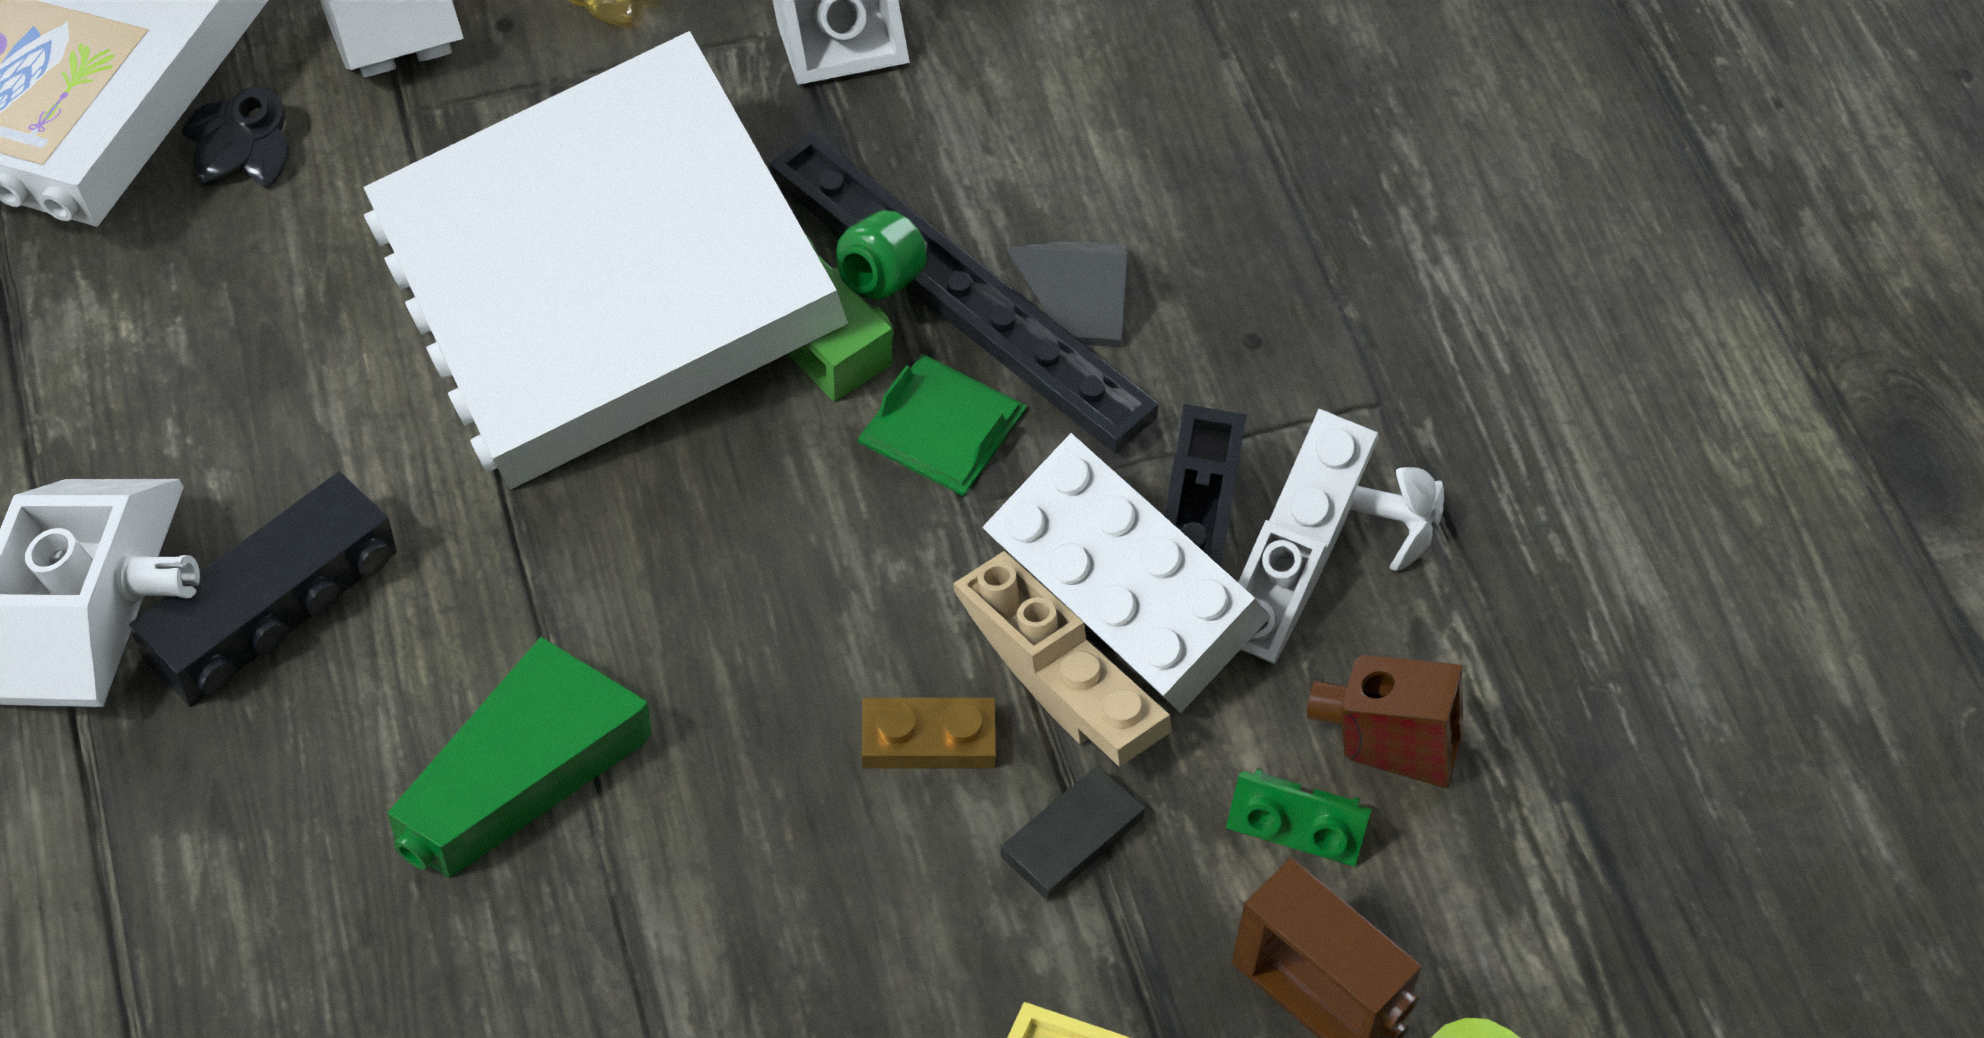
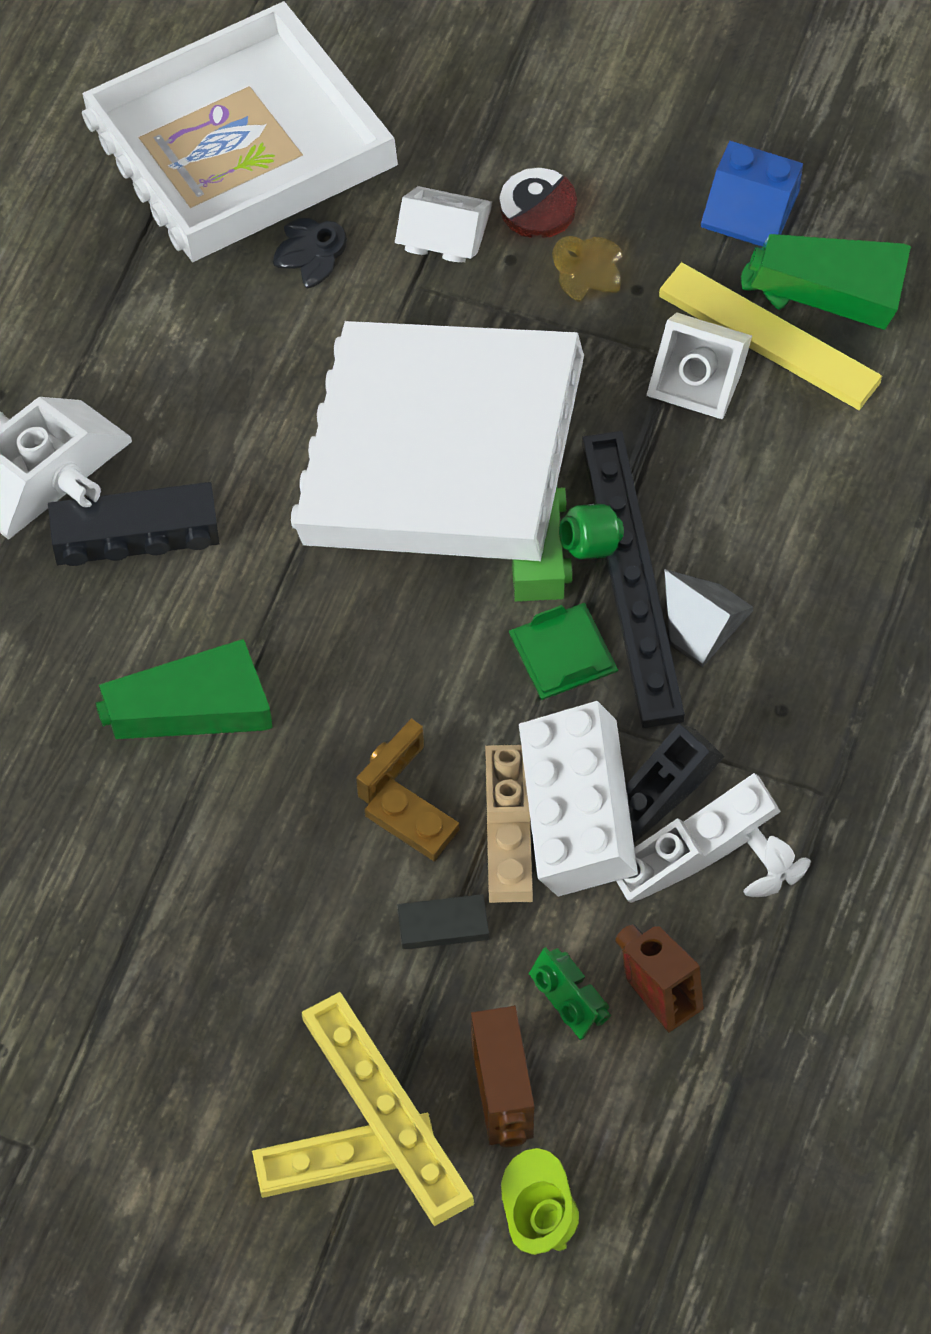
camera: 40 degrees right, 5 degrees up
none -> pearl gold plate [356,718,424,804]

